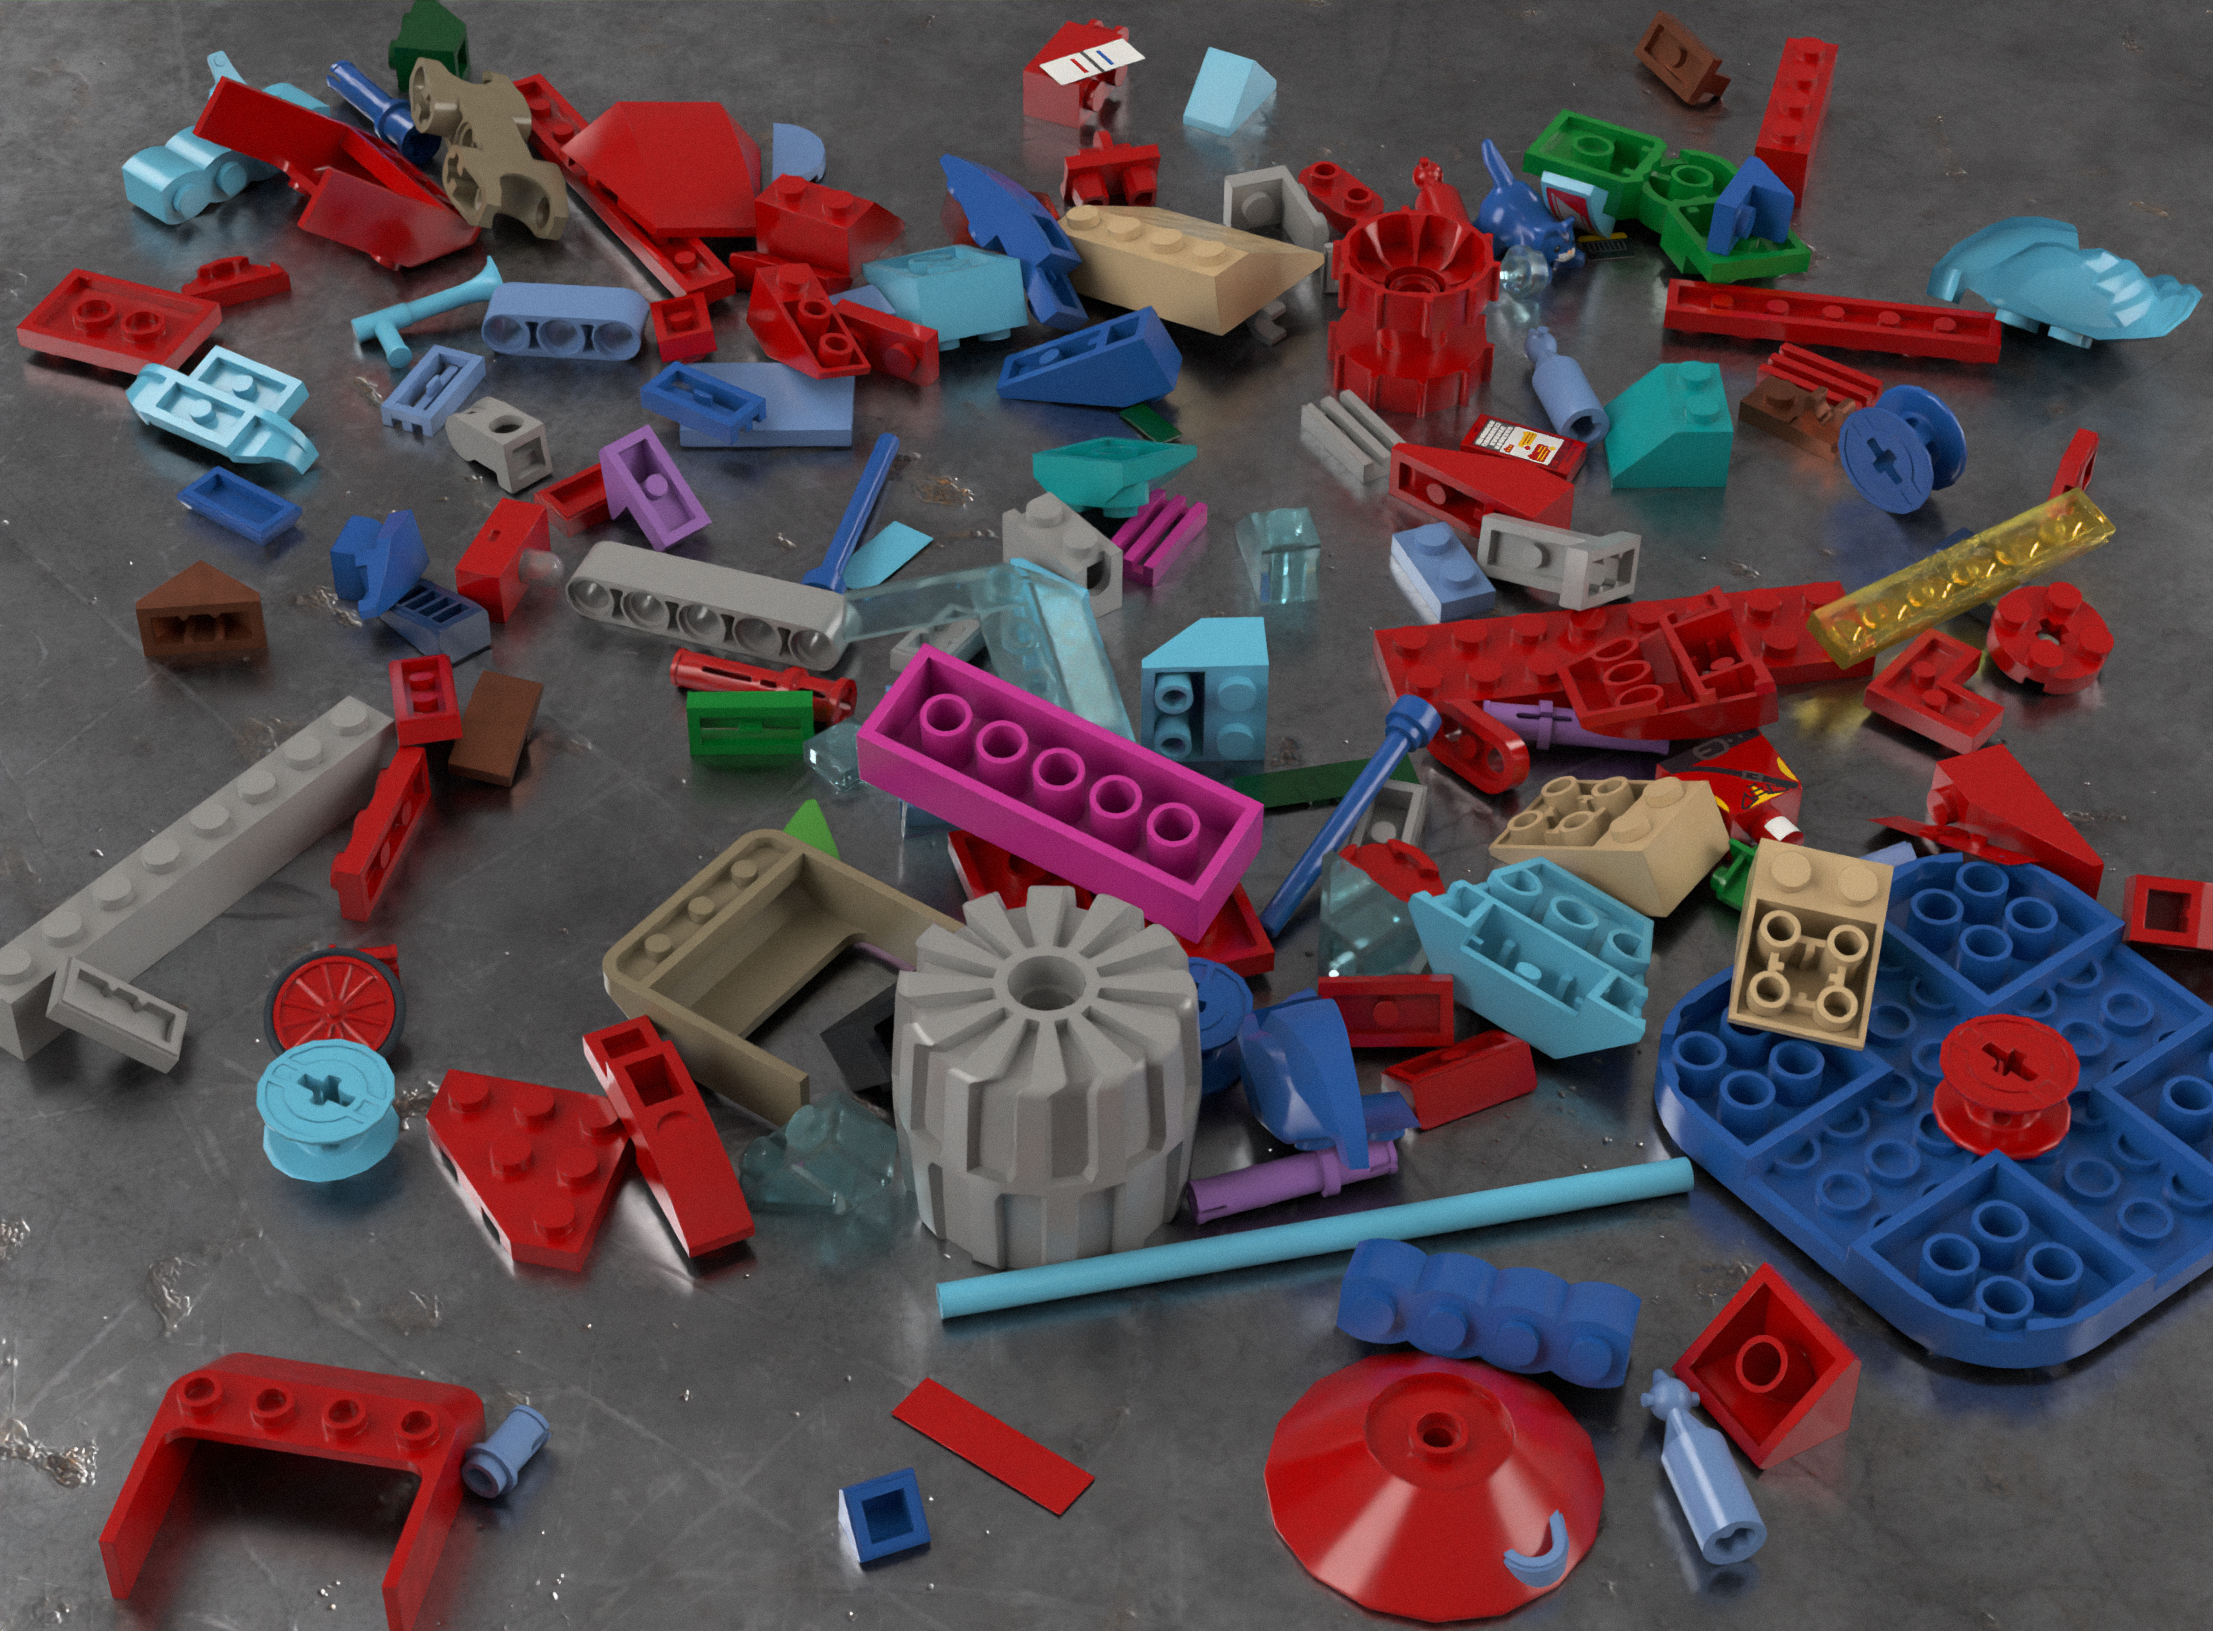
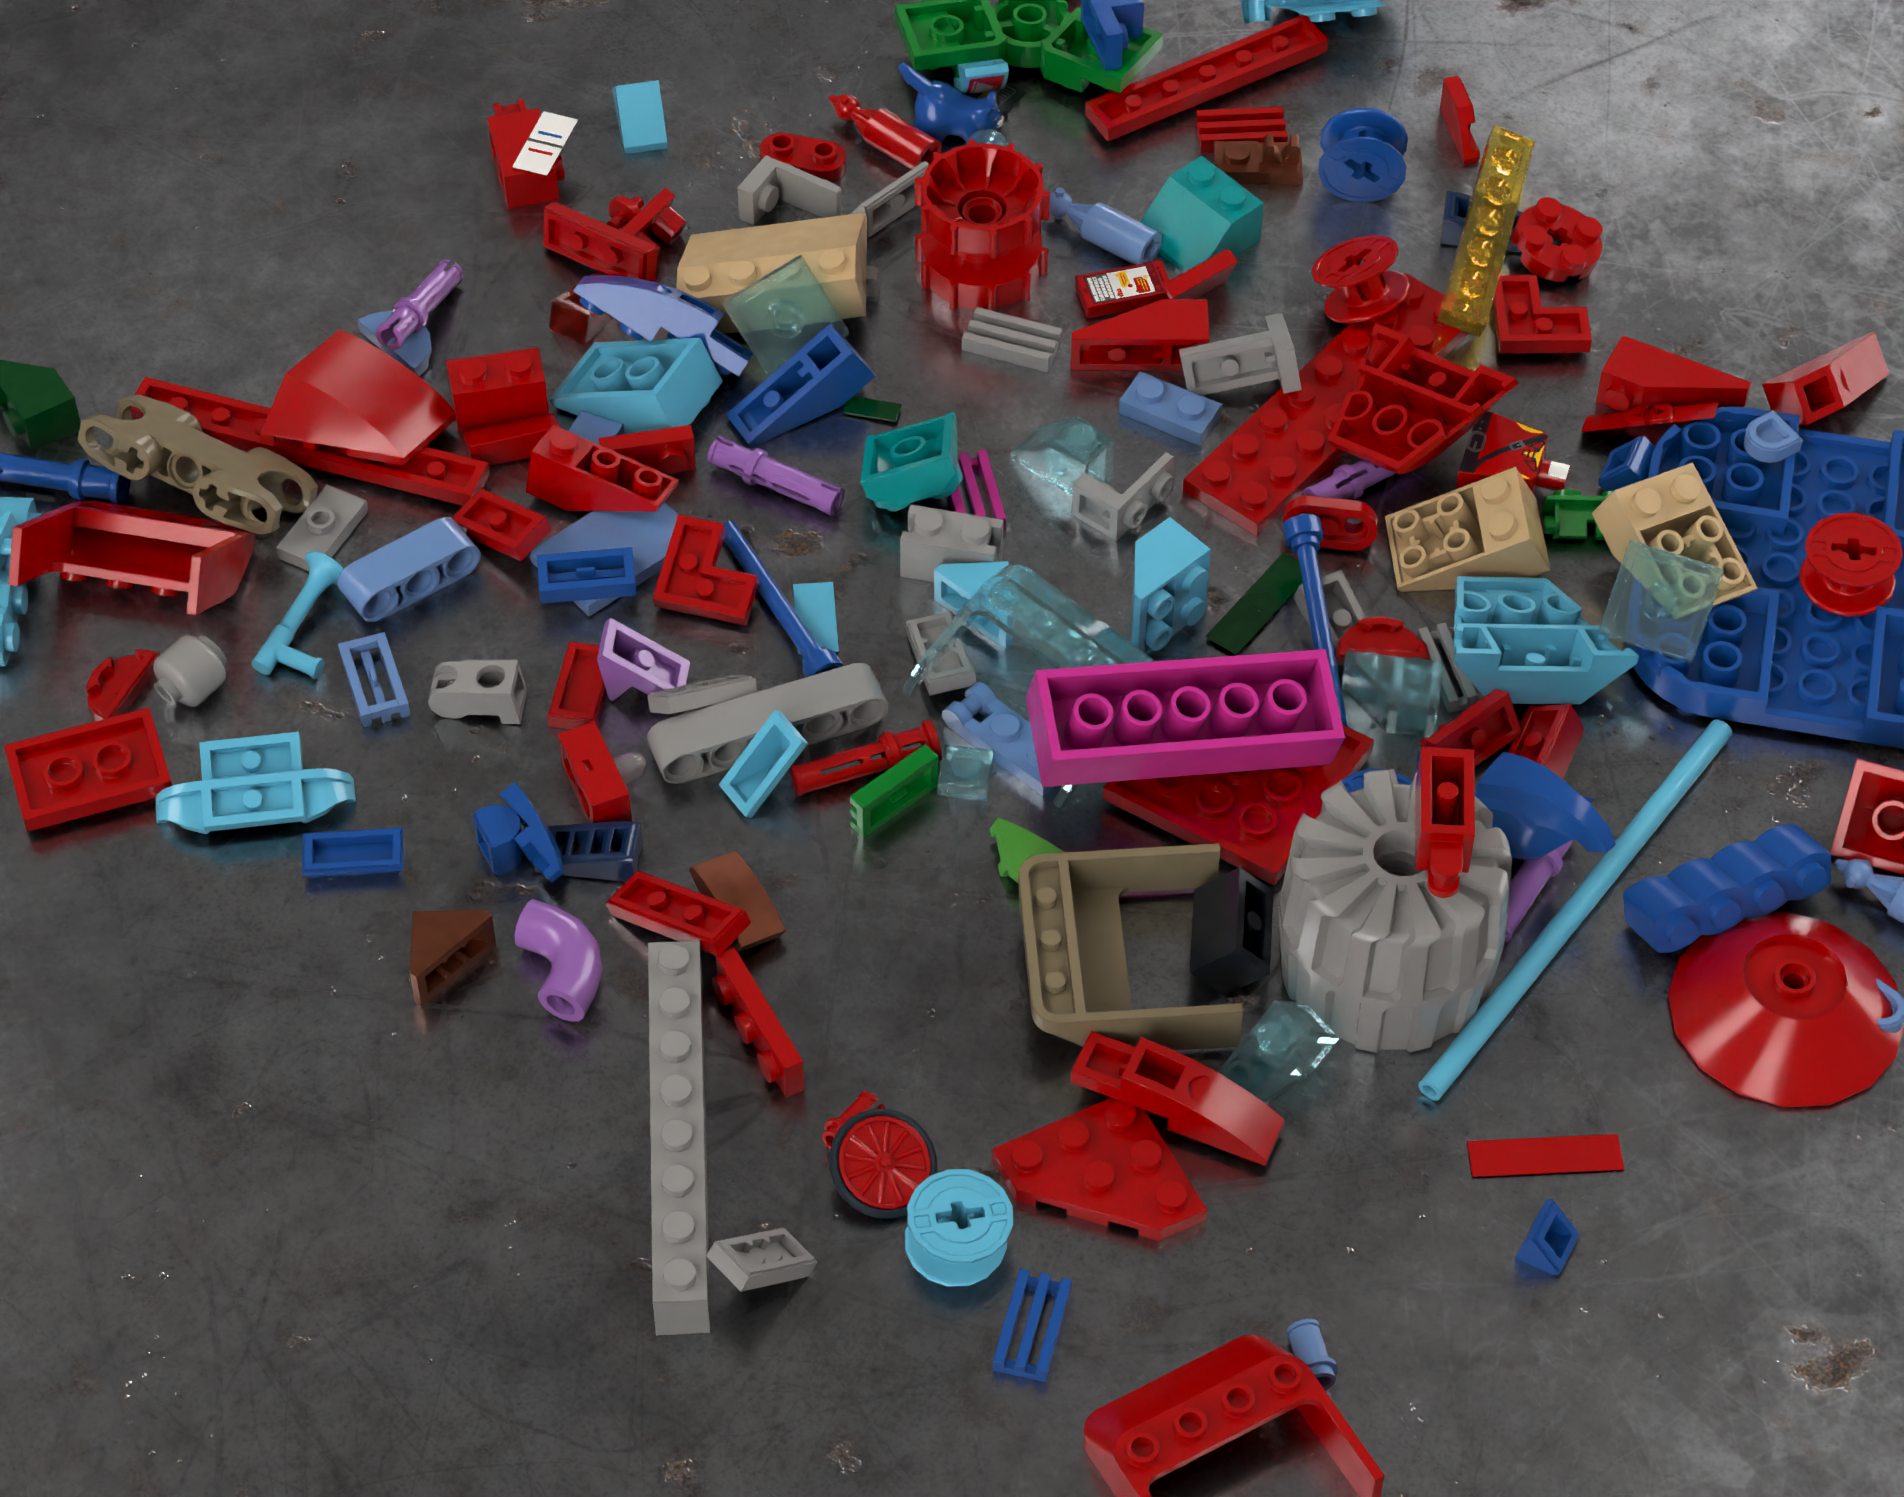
camera: 40 degrees left, 10 degrees up
none -> light grey head [153,635,227,707]
none -> light grey plate [276,485,368,571]
none -> medium lavender pin [376,259,463,350]
none -> medium lavender cylinder [515,899,603,1022]
none -> red tile [543,202,657,282]
none -> light grey plate [647,675,758,714]
none -> red plate [652,514,759,626]
none -> medium lavender pin [707,435,845,516]
none -> medium azure slope [718,710,808,818]
none -> clear light blue plate [723,255,849,377]
none -> blue tile [993,1268,1072,1383]
none -> light grey bracket [1072,452,1176,541]
none -> red tile [1162,249,1238,299]
none -> red piece [1311,235,1411,324]
none -> red brick [1415,747,1475,898]
none -> clear light blue plate [1598,540,1724,664]
none -> medium blue tile [1743,410,1803,463]

